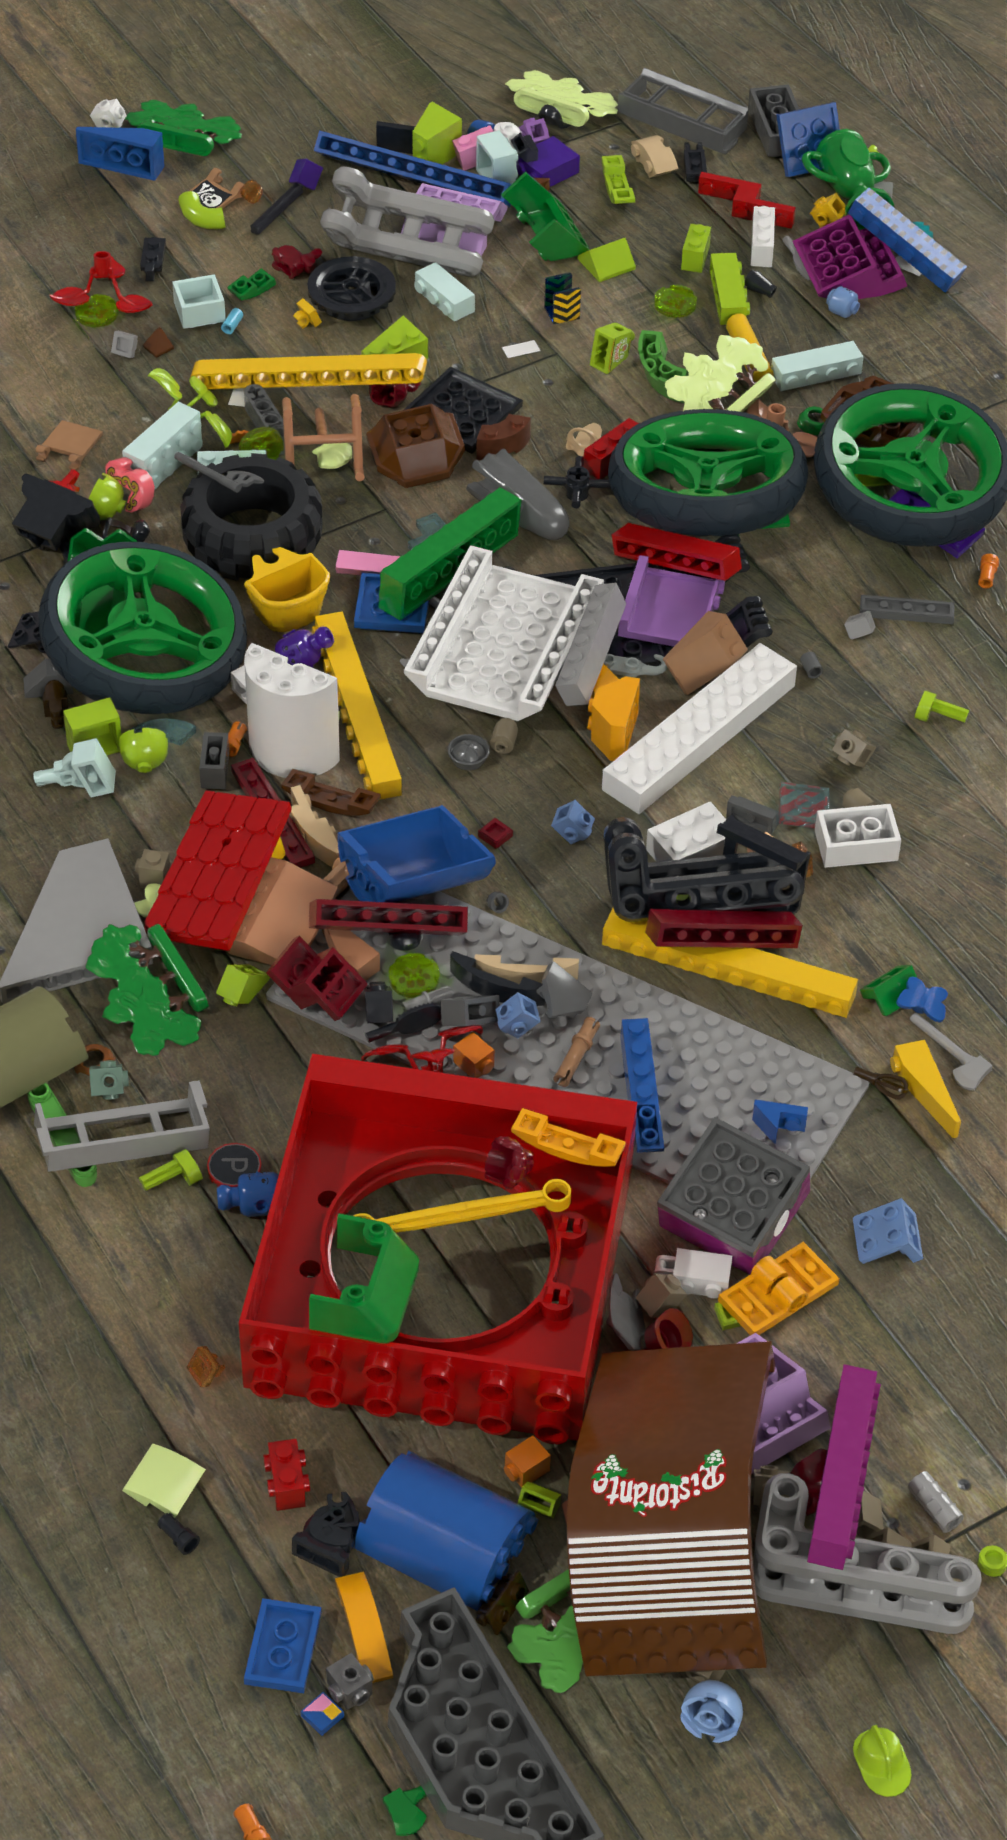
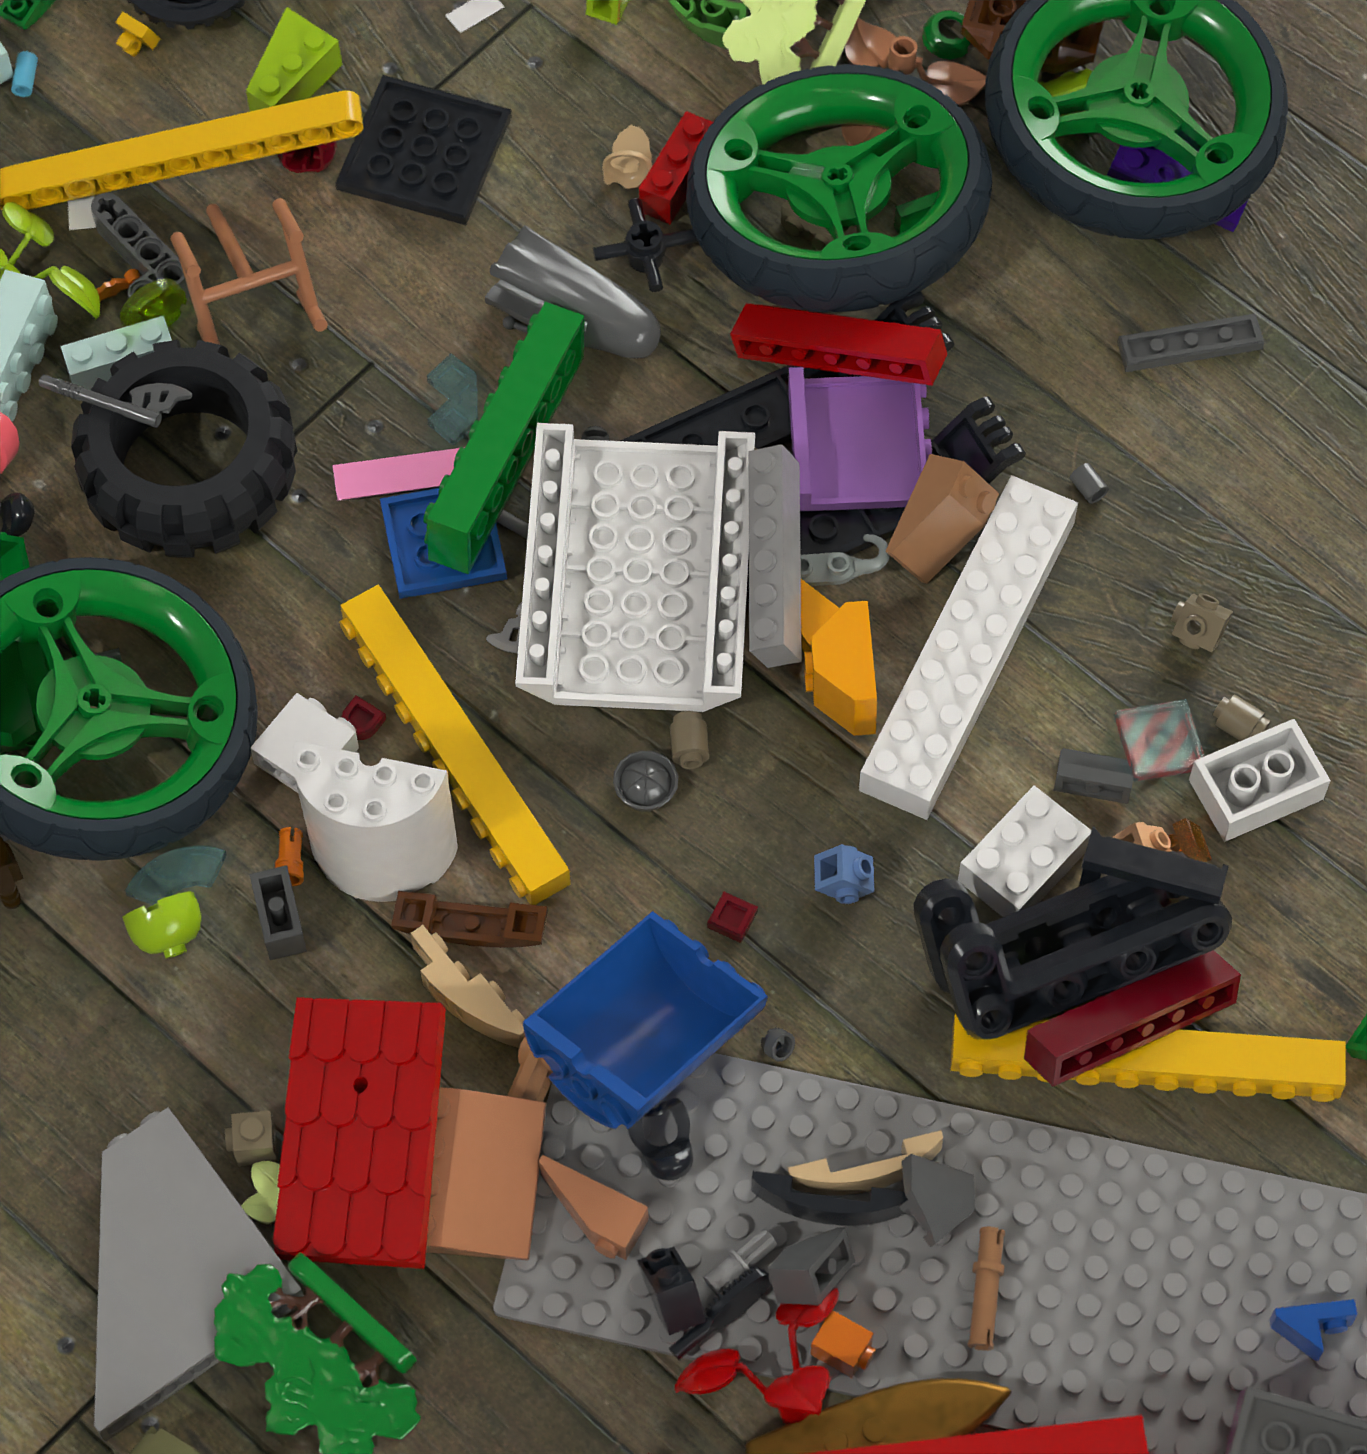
camera: 15 degrees left, 15 degrees up
light aqua brick [34,738,116,797] -> none
lime piece [63,697,121,755] -> none
lime slope [216,964,270,1006] -> none
dark red plate [231,757,315,868] -> none
yellow piece [244,547,330,632] -> none
dark red bracket [266,936,368,1021] -> none
dark purple piece [275,626,334,668] -> none
dark red brick [309,899,468,936] -> none
yellowish green animal [312,443,352,469] -> none
reddish brown piece [366,404,465,488] -> none
clear neon green tile [389,953,440,998] -> none
copper brick [476,414,531,460] -> none
medium blue brick [495,992,541,1038] -> none
blue slope [620,1018,664,1153] -> none
light grey slope [844,611,876,639] -> none
lime piece [914,690,969,723] -> none
orange pin [978,554,1000,588] -> none

